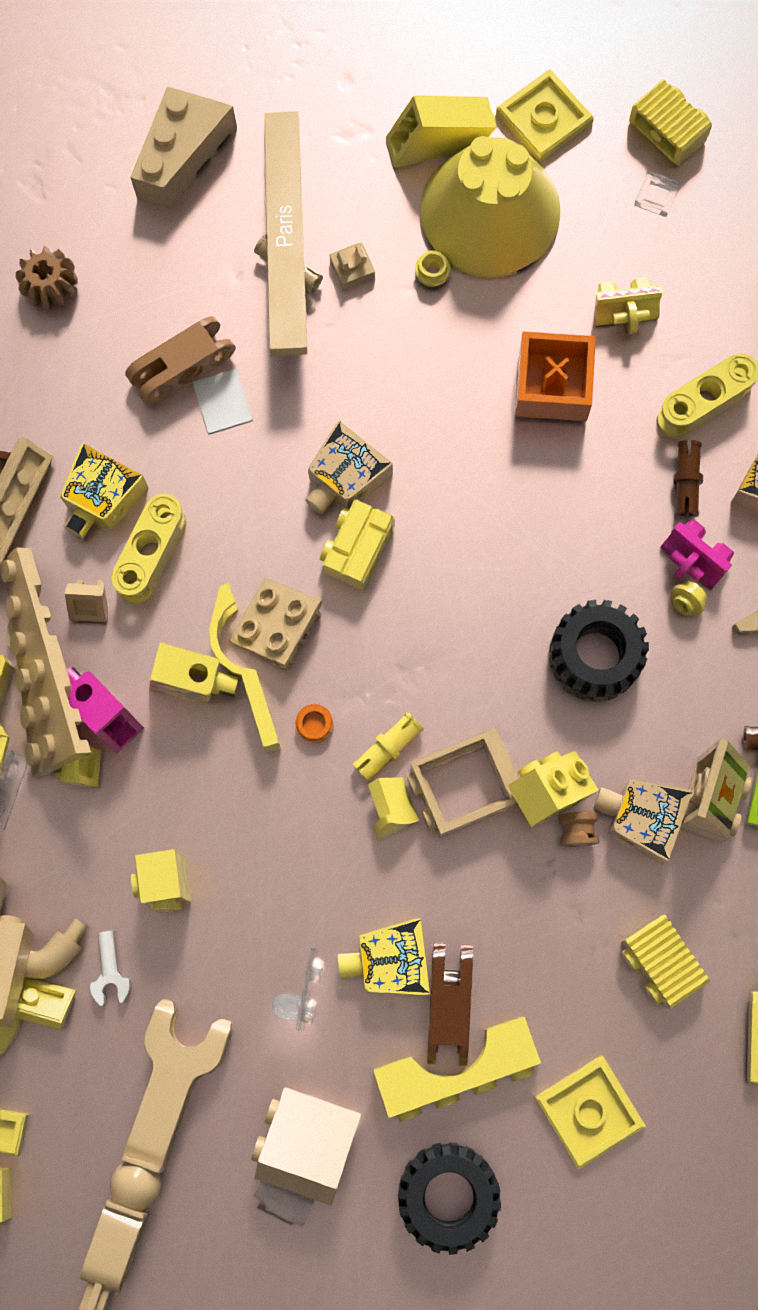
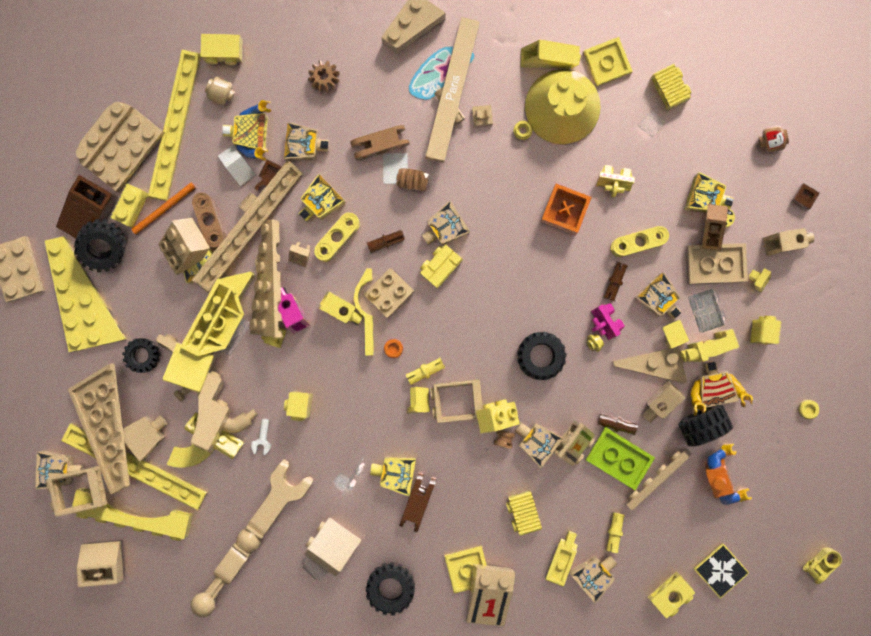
camera: 15 degrees right, 10 degrees up
light yellow arch [373,1016,541,1122] -> none
none -> torso [284,122,329,162]
none -> reddish brown axle [366,230,405,253]
none -> medium nougat gear [396,168,428,191]
none -> sticker [409,47,474,100]
none -> tan slope [466,564,515,626]

